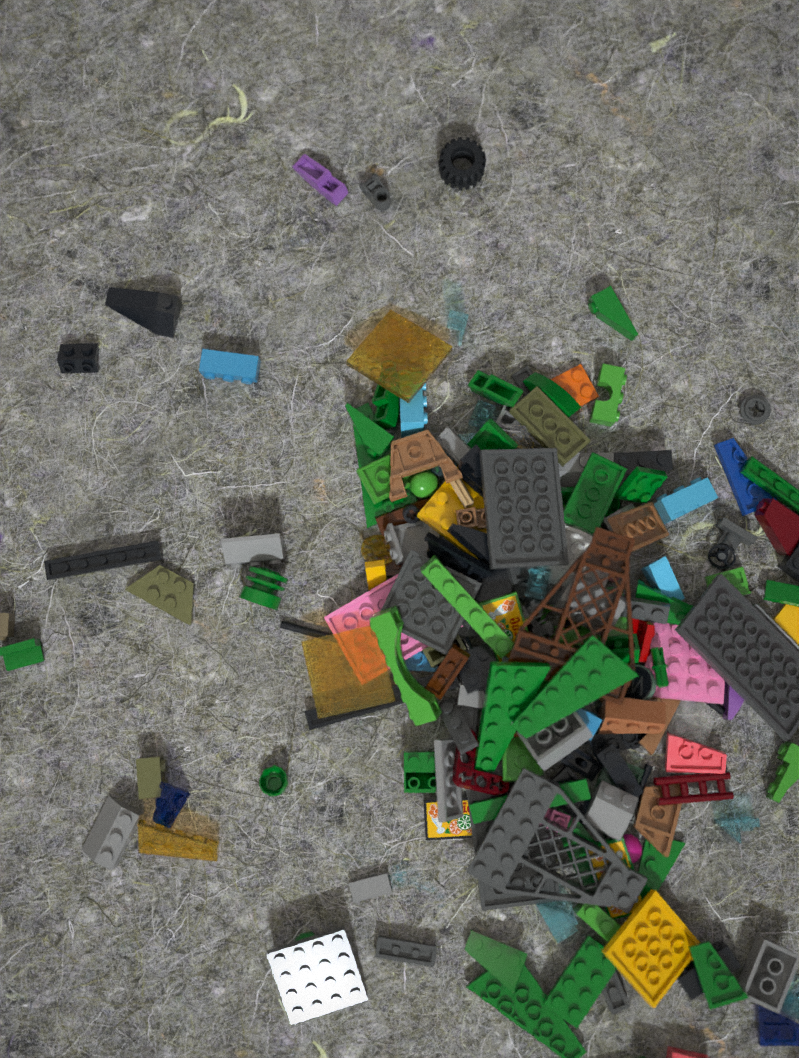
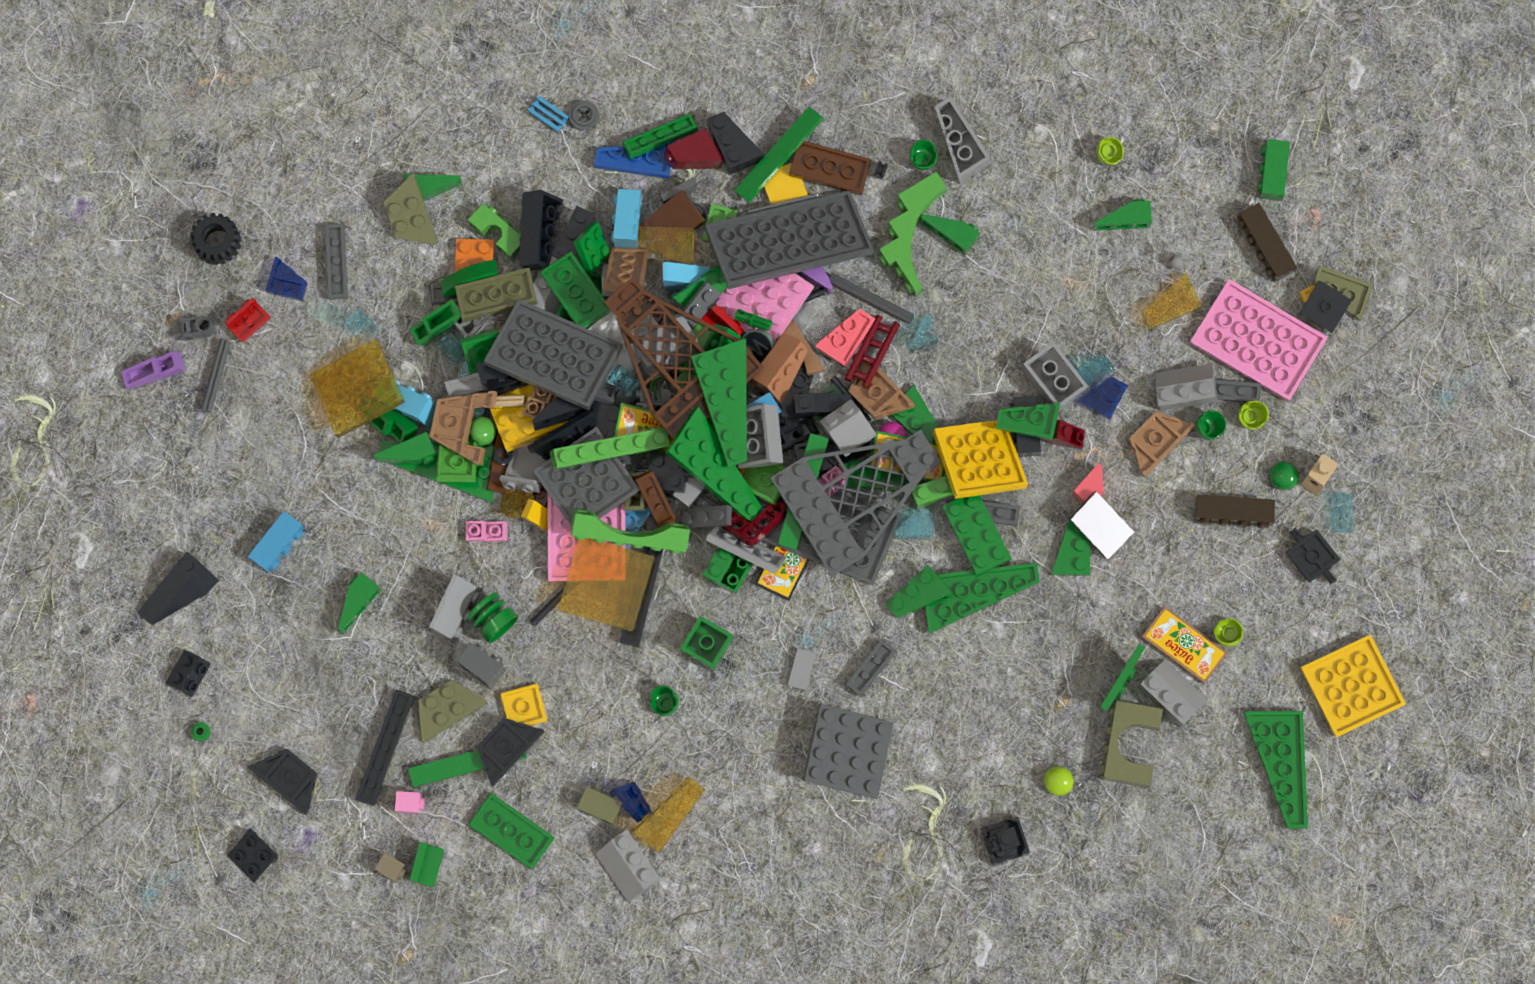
camera: 60 degrees left, 5 degrees down
none -> green plate [191,722,211,742]
none -> dark grey axle [201,339,230,413]
none -> red bracket [225,298,271,343]
none -> black wing [248,749,318,815]
none -> clear blue wing [265,257,308,302]
none -> dark grey plate [325,223,348,300]
none -> green slope [338,572,381,634]
none -> olive wing [383,174,438,244]
none -> bright pink brick [395,791,425,814]
none -> green tile [408,750,527,788]
none -> dark grey brick [457,642,505,689]
none -> bright pink slope [466,521,507,542]
none -> green tile [468,793,555,870]
none -> black wing [477,718,545,787]
none -> yellow tile [500,683,547,726]
none -> black wedge [519,190,564,271]
none -> dark azure tile [528,96,569,133]
none -> clear yellow wing [638,226,694,265]
none -> reddish brown tile [640,190,705,255]
none -> green brick [680,616,734,672]
none -> dark grey axle [829,273,914,324]
none -> dark red slope [1040,420,1085,449]

